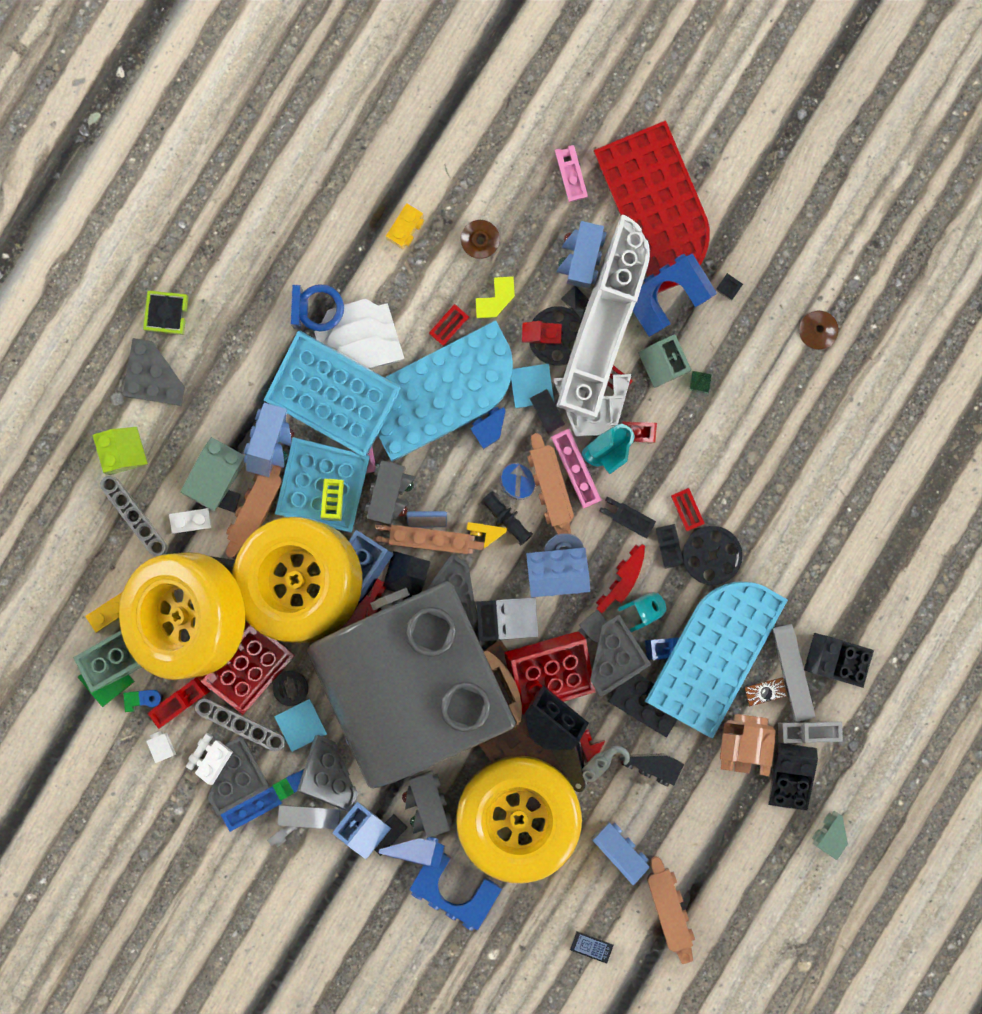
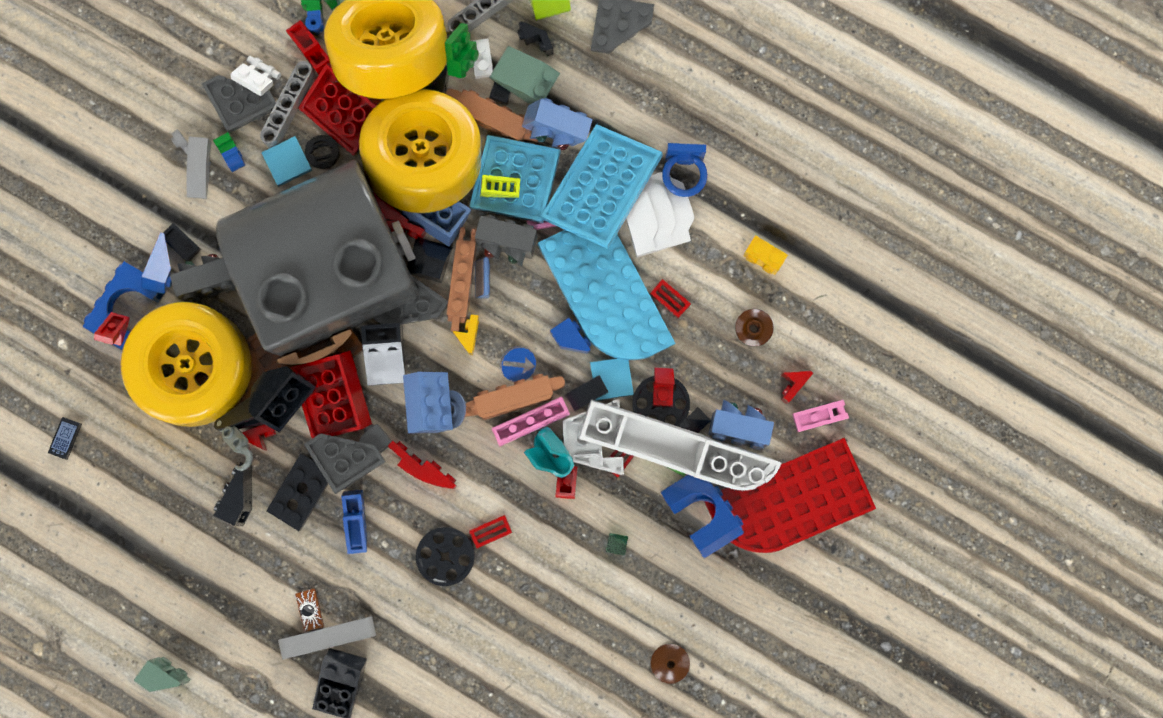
camera: 85 degrees right, 5 degrees down
black piece [143,290,189,335] -> none
white brick [147,731,176,763] -> none
blue plate [220,786,283,832] -> none
dark grey plate [297,735,358,812] -> none
medium blue slope [332,802,391,859] -> none
neon yellow tile [476,276,515,319] -> none
black piece [480,491,533,546] -> none
medium blue slope [591,821,649,885] -> none
black hinge [599,497,656,539] -> none
teal piece [618,592,667,632] -> none
sand green slope [638,334,691,388] -> none
medium azure plate [645,581,788,739] -> none
nougat hinge [647,856,695,964] -> none
black slope [656,524,684,569] -> none
black plate [716,273,743,301] -> none
nougat piece [720,714,775,776] -> none
black slope [768,742,818,811] -> none
light grey slope [778,722,843,743] -> none
none -> red slope [94,312,130,346]
none -> green plate [445,23,479,78]
none -> black slope [517,21,553,57]
none -> red slope [781,371,813,404]

